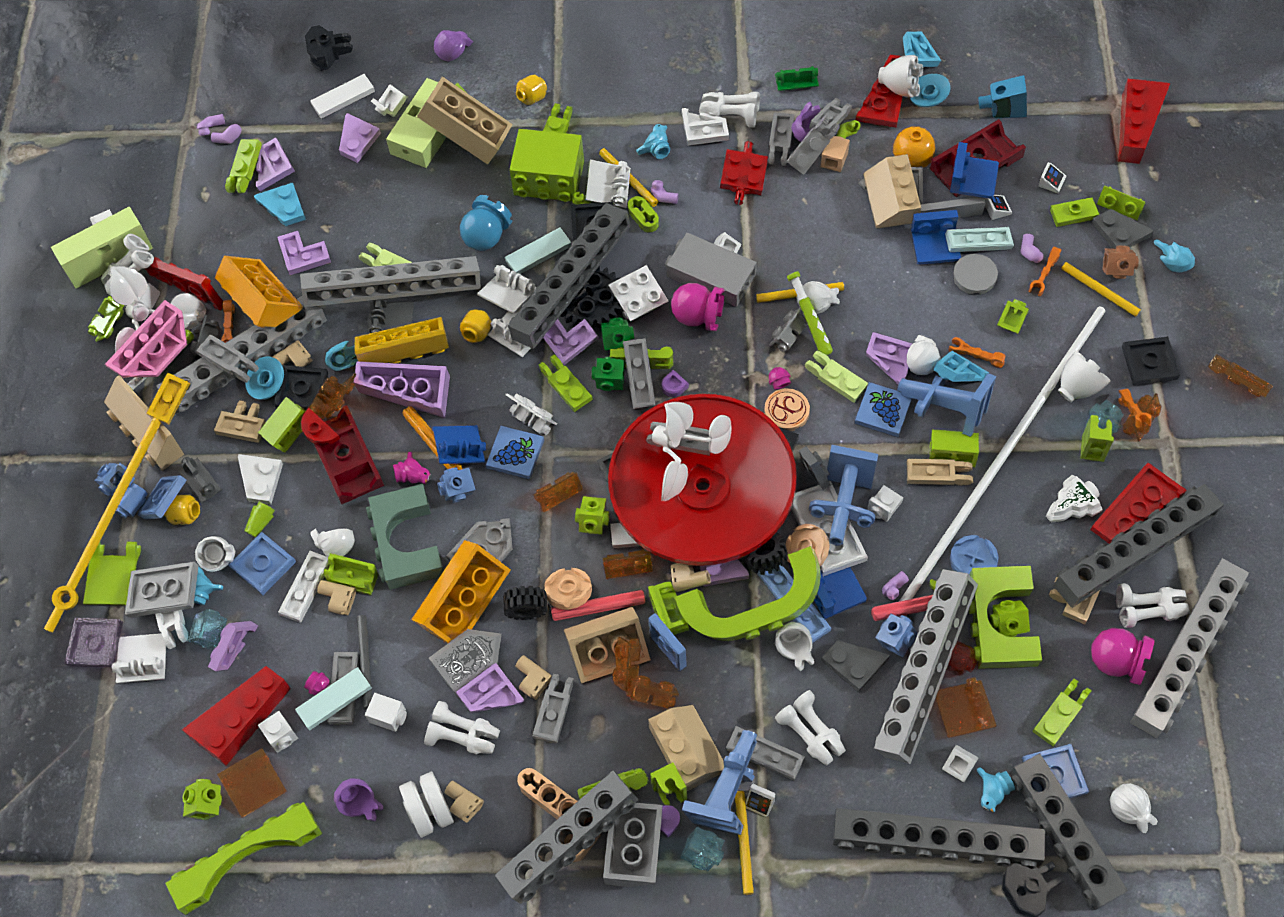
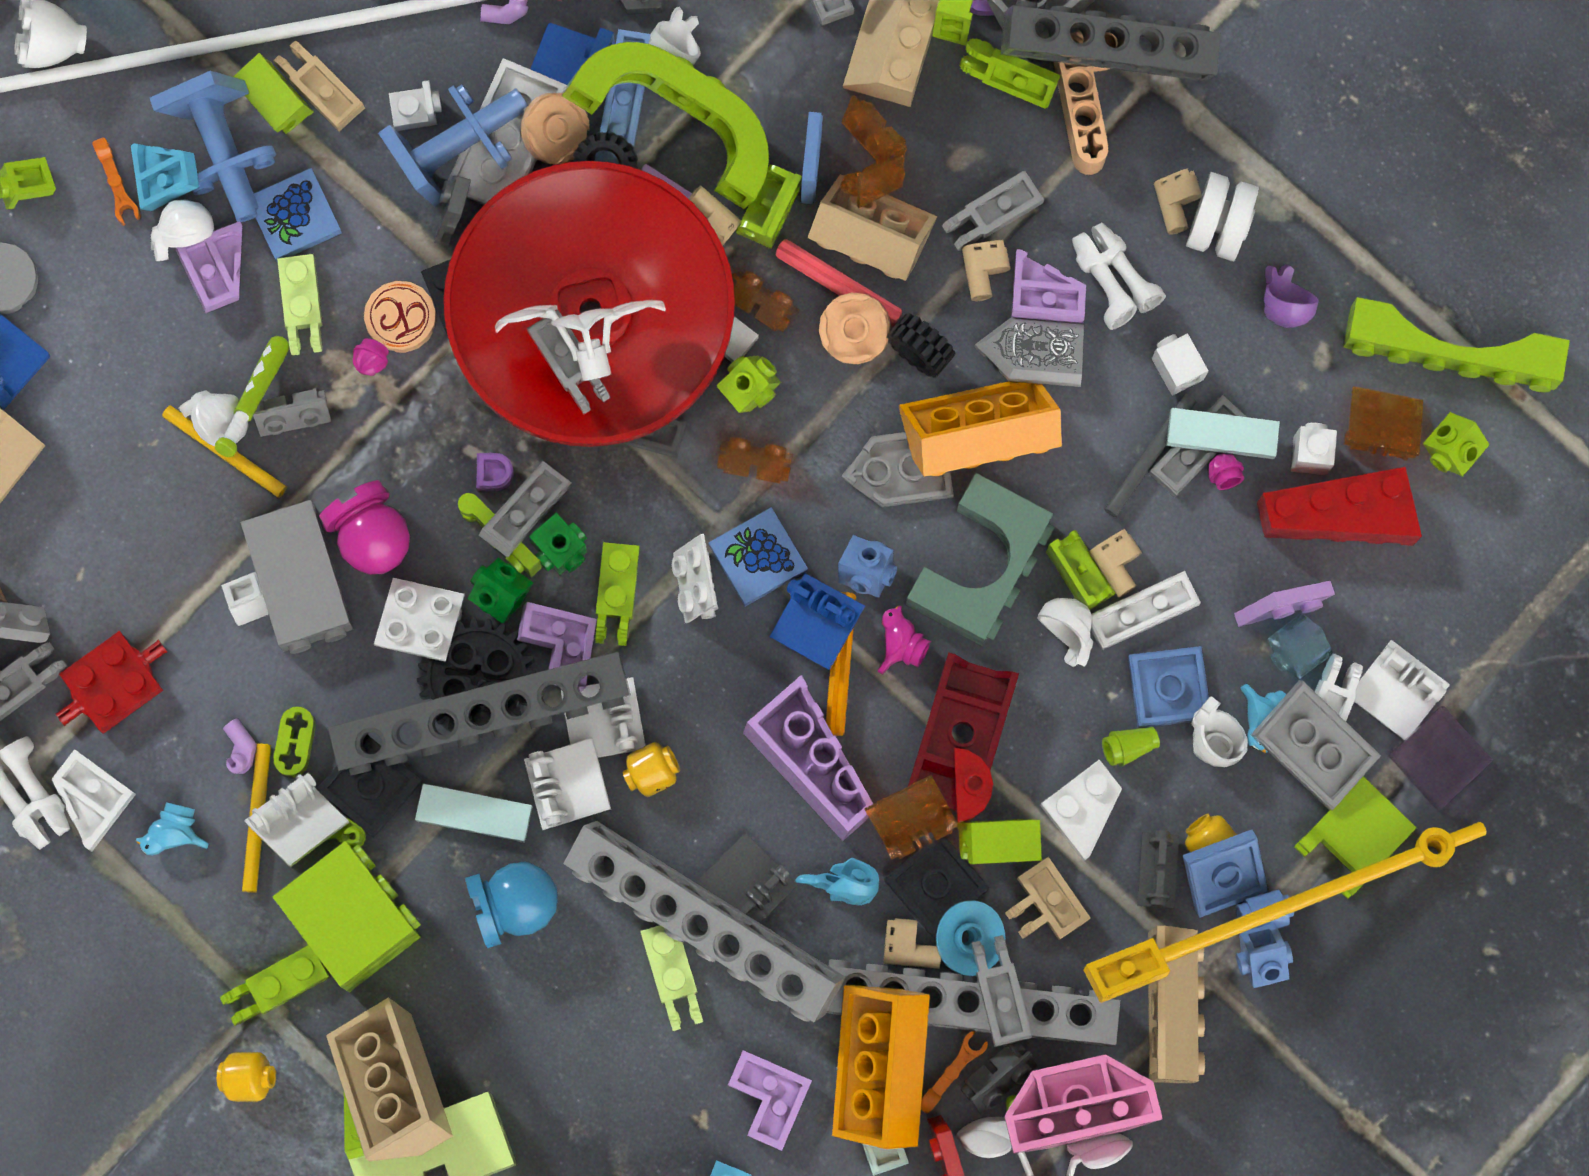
camera: 145 degrees left, 15 degrees up
yellow slope [355,317,449,364] -> none

